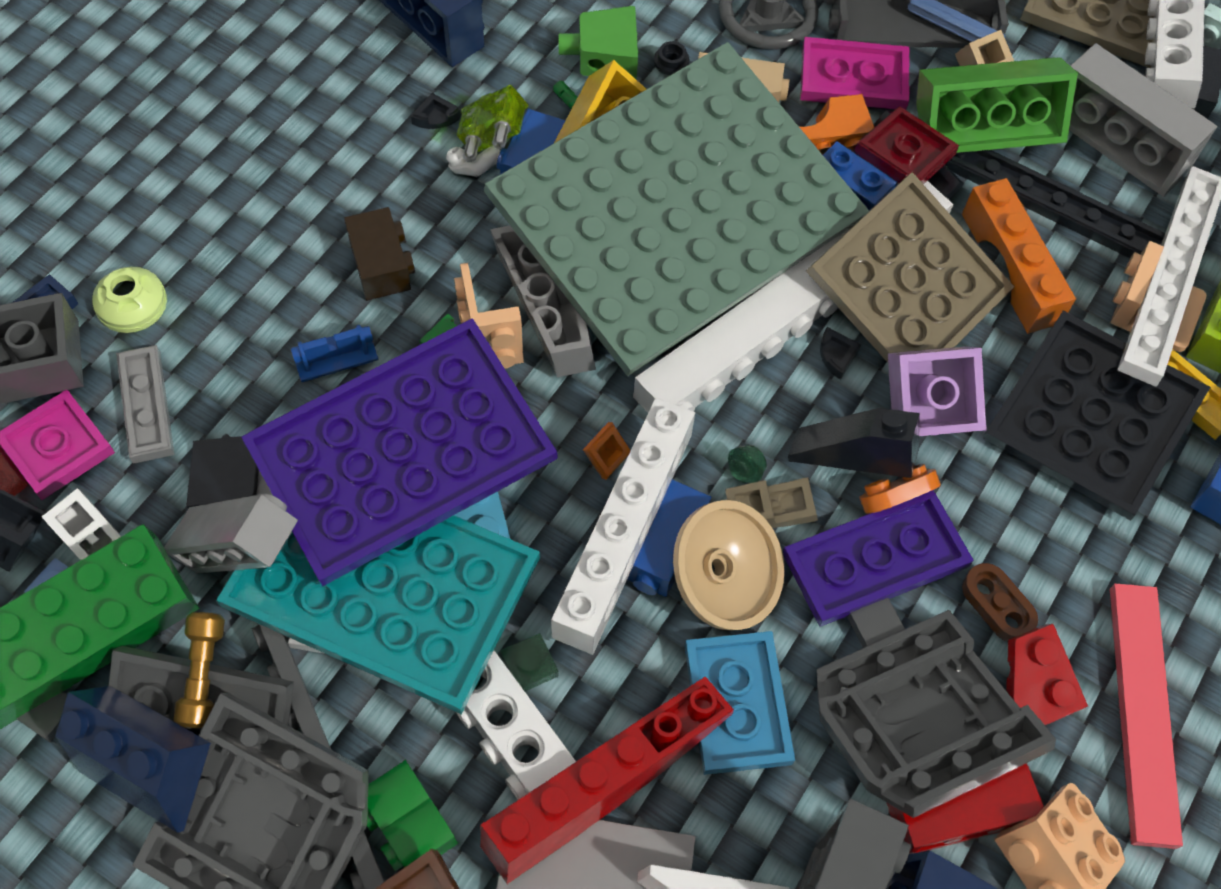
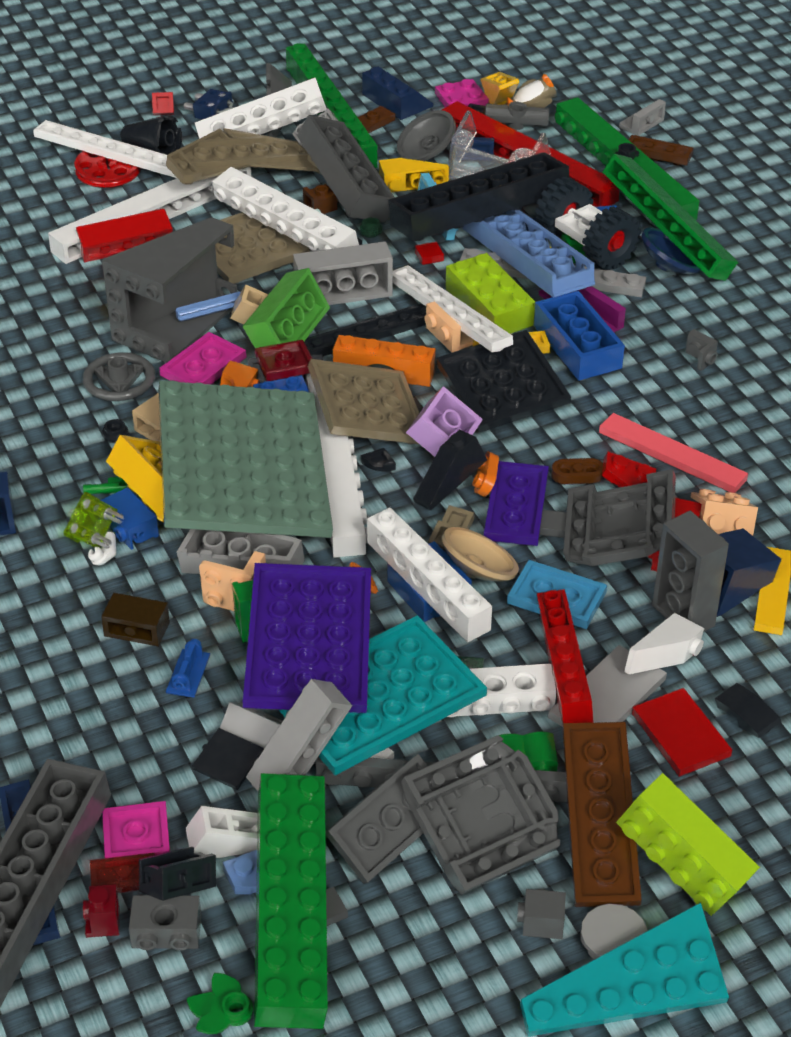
camera: 55 degrees left, 20 degrees down
dark blue slope [55,686,211,833] -> none
yellowish green piece [92,267,167,333] -> none
light grey tile [116,345,175,464] -> none
pearl gold piece [174,612,225,728] -> none
black tile [411,93,462,129] -> none
bright green torso [558,6,638,80] -> none
clear green plate [728,444,767,484] -> none

